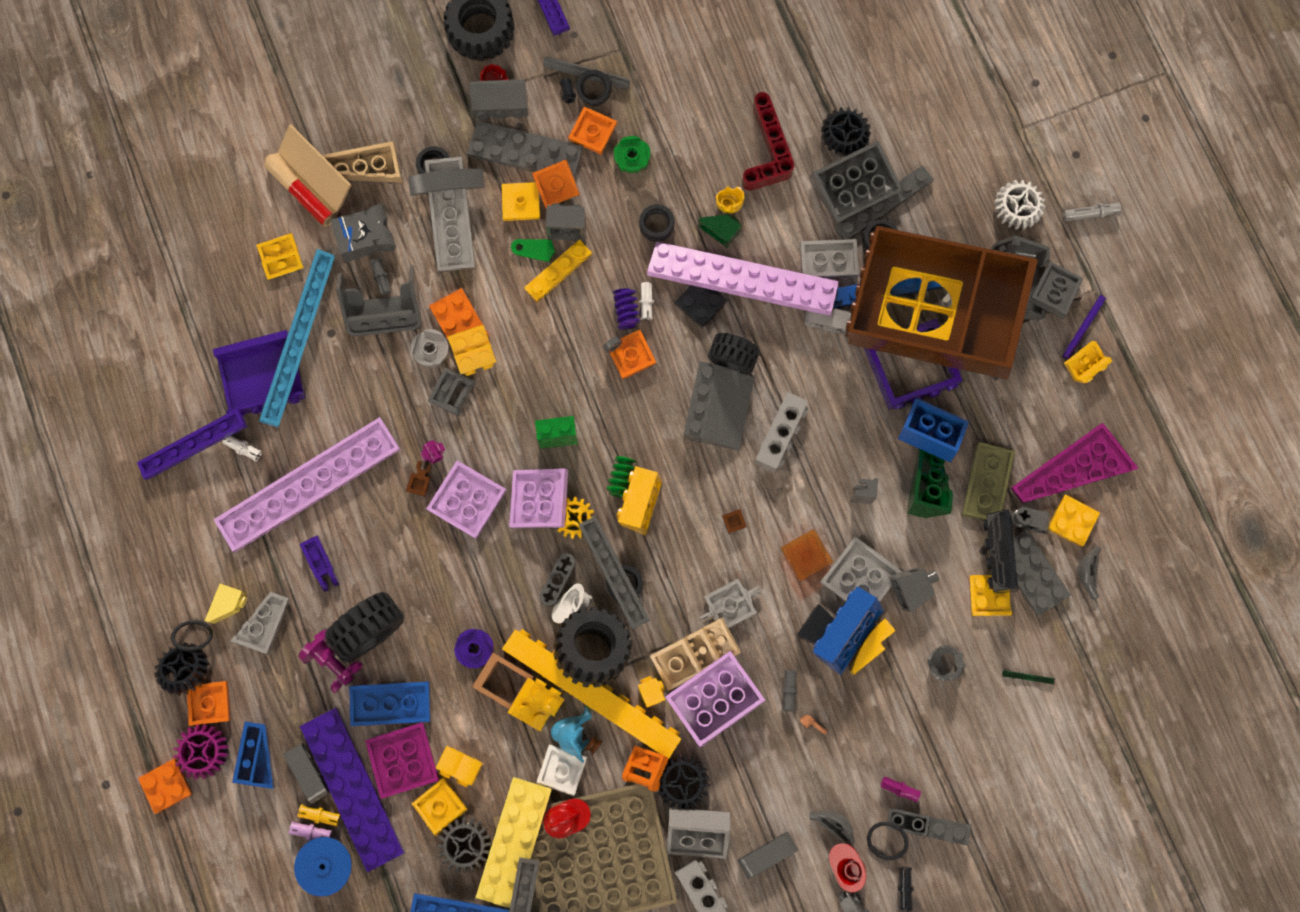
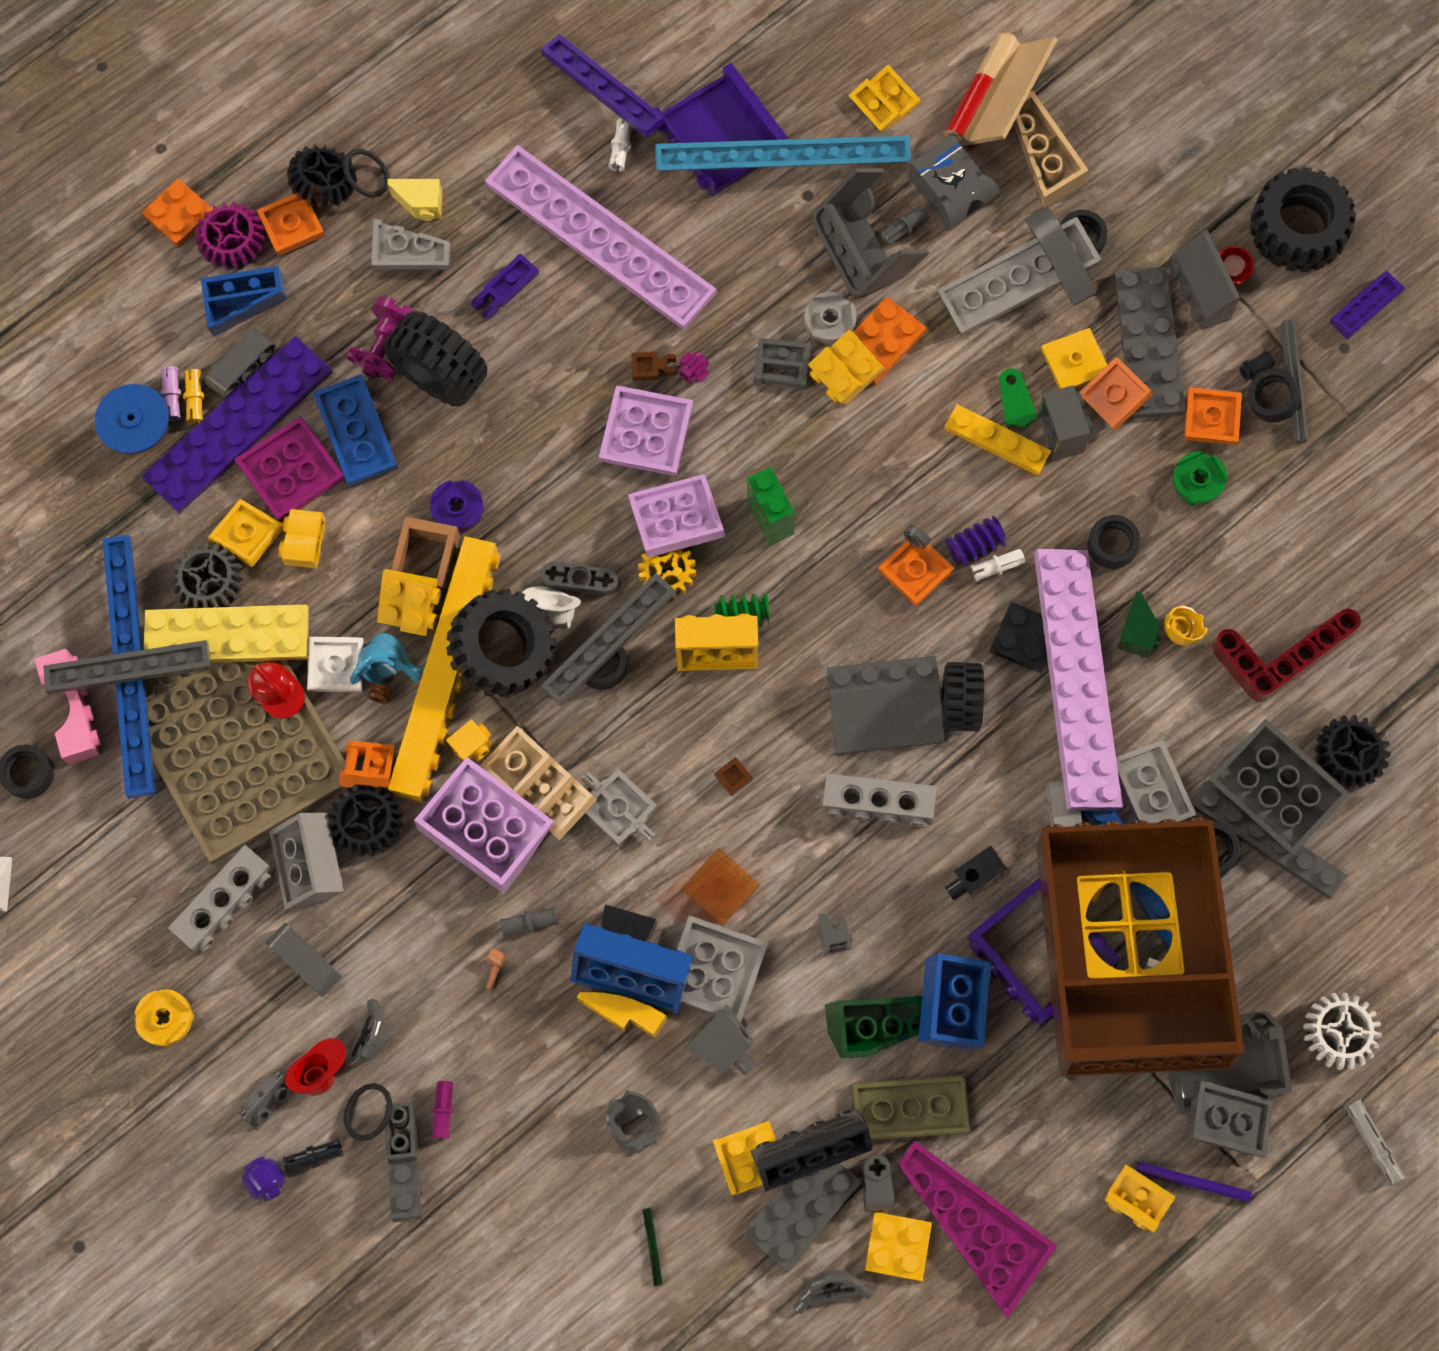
camera: 75 degrees right, 5 degrees down
none -> black torso [945,845,1009,901]

